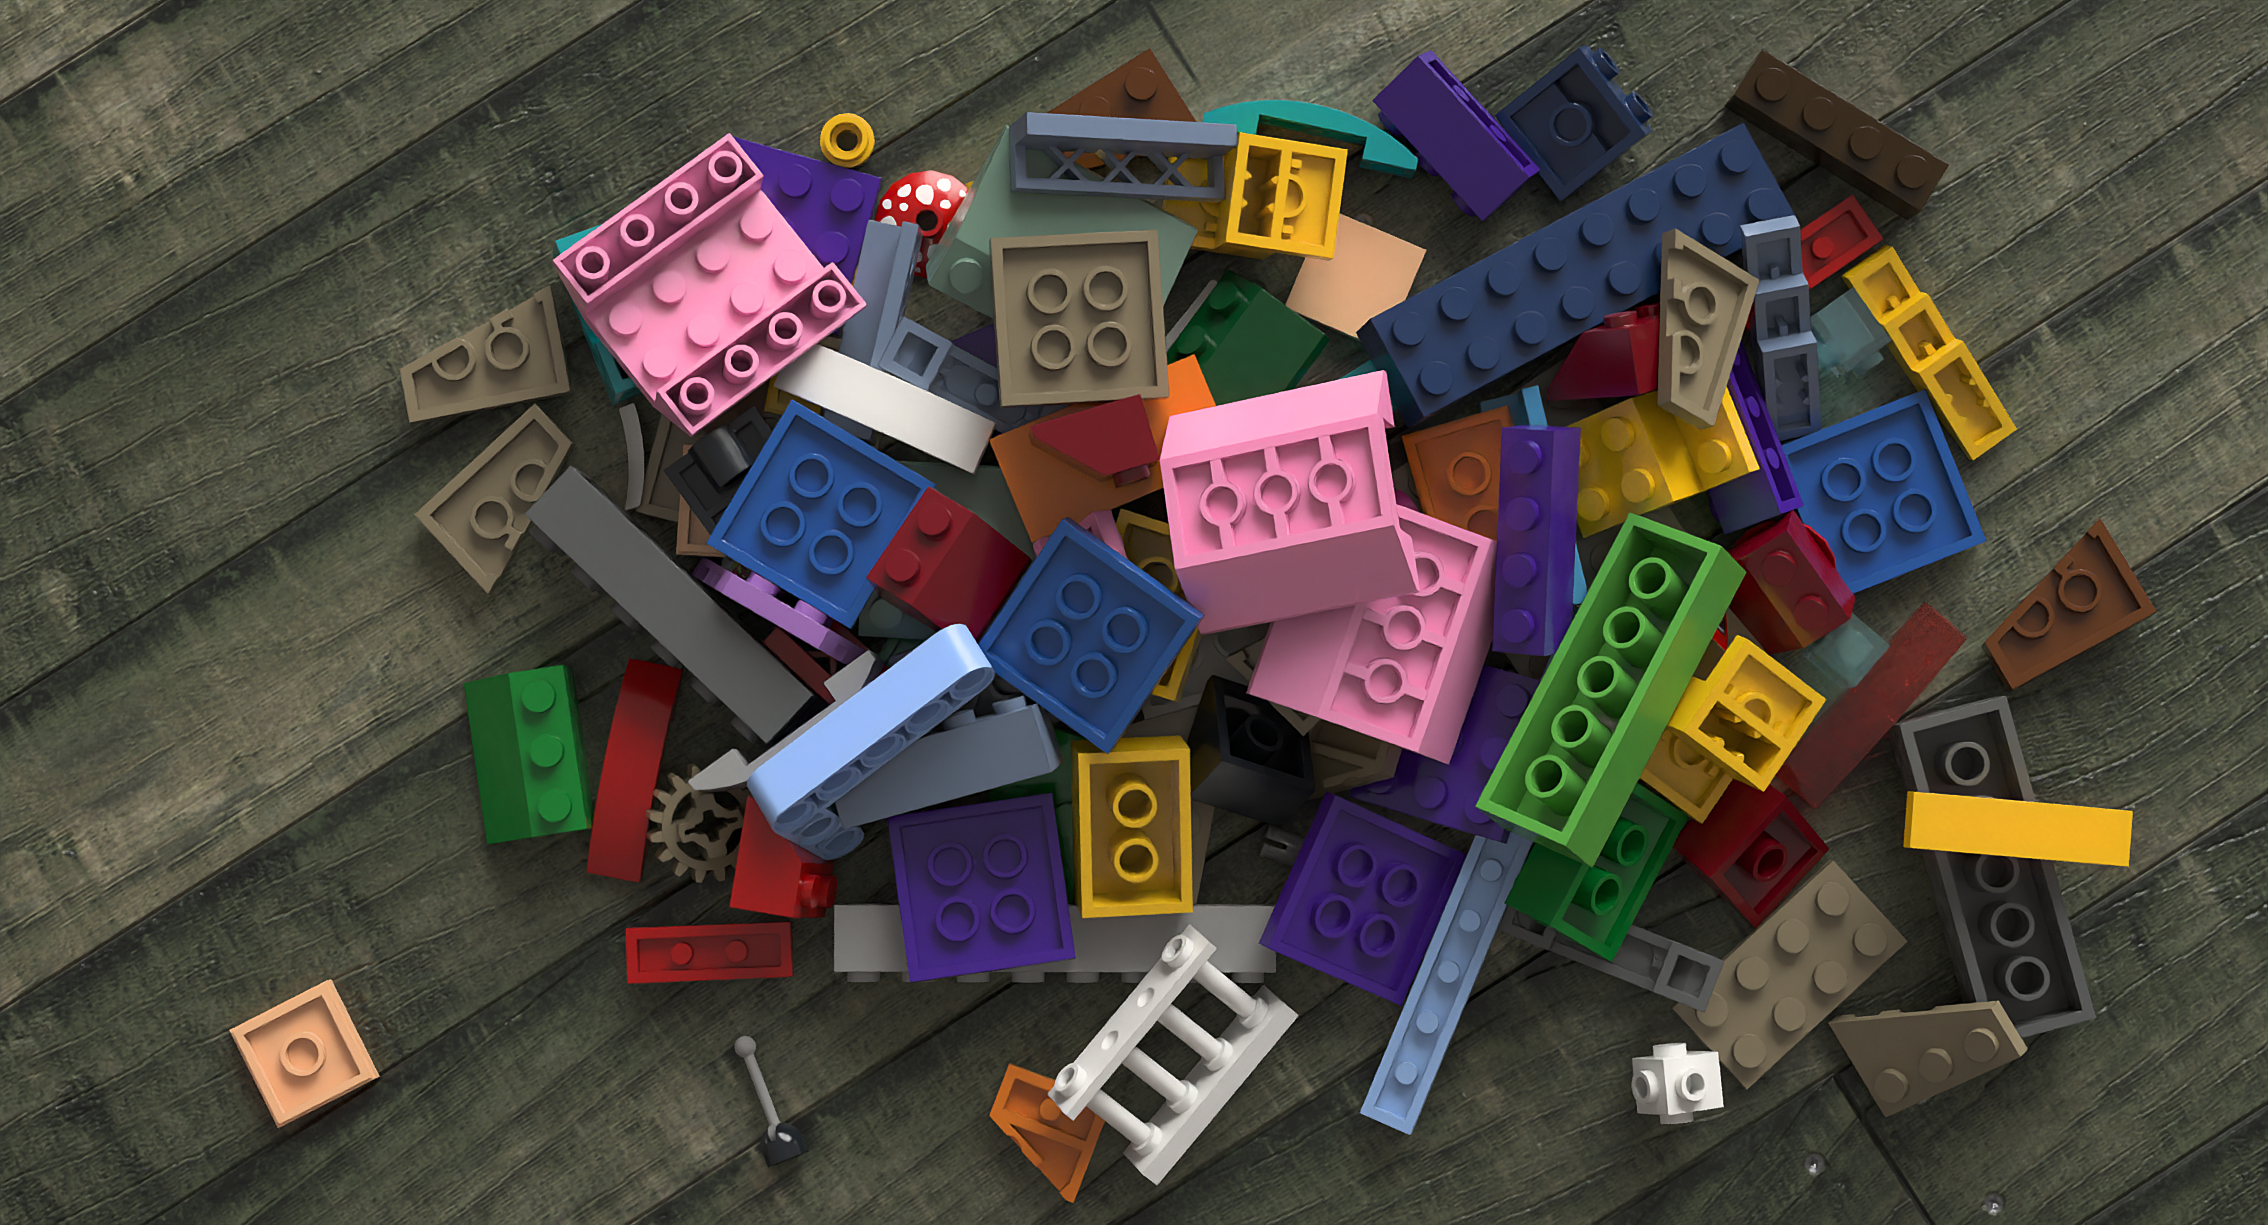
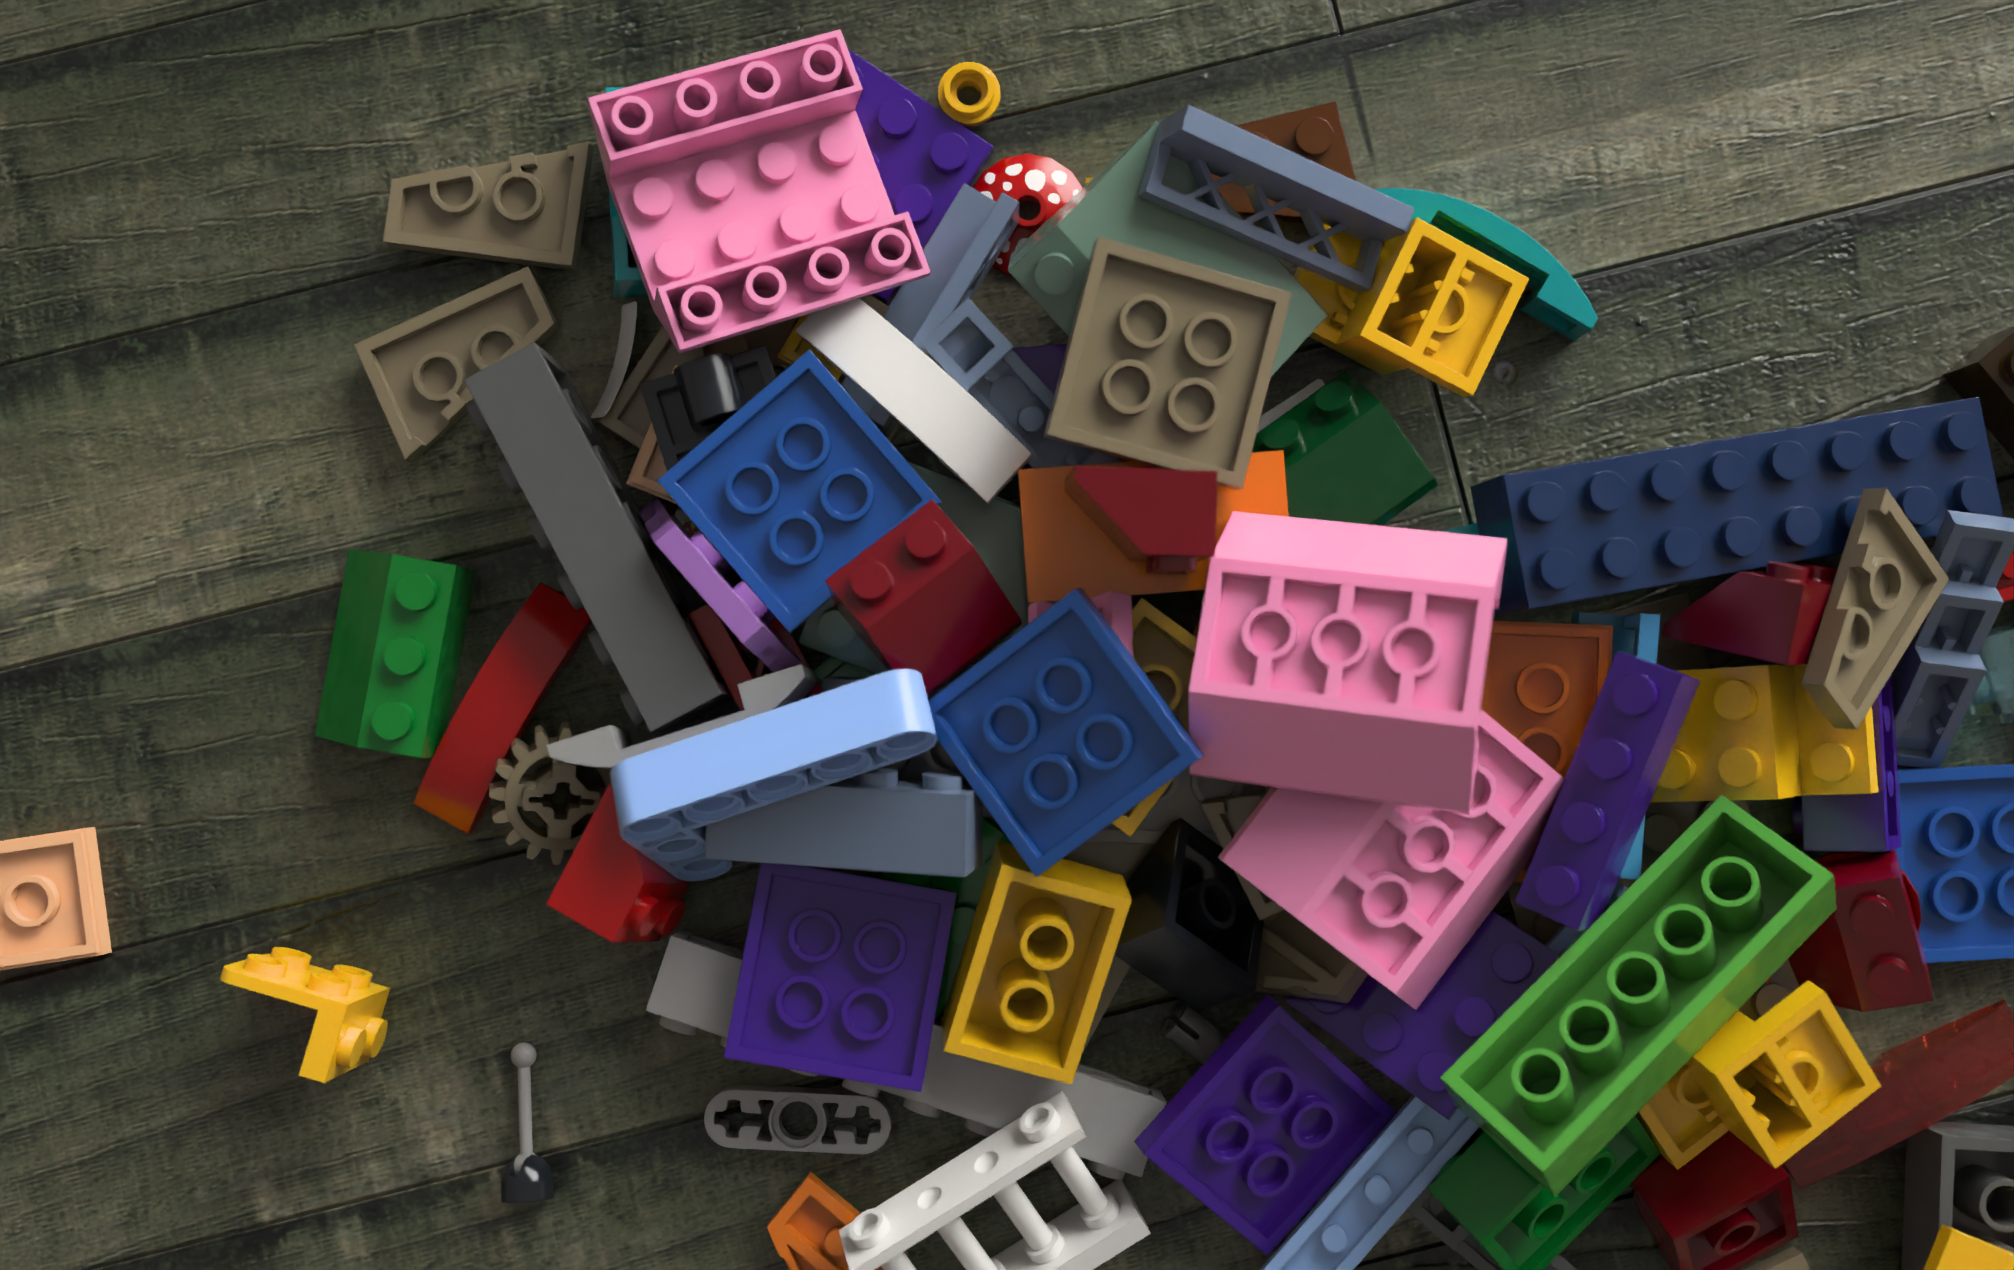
camera: 10 degrees right, 0 degrees up
red plate [626,921,794,984] -> none
light nougat tile [1285,213,1426,342] -> none
dark purple brick [1372,50,1541,221] -> none
dark blue plate [1494,45,1653,202] -> none
clear light blue brick [1802,613,1890,689] -> none
none -> yellow bracket [220,947,390,1083]
none -> light grey beam [704,1084,892,1154]

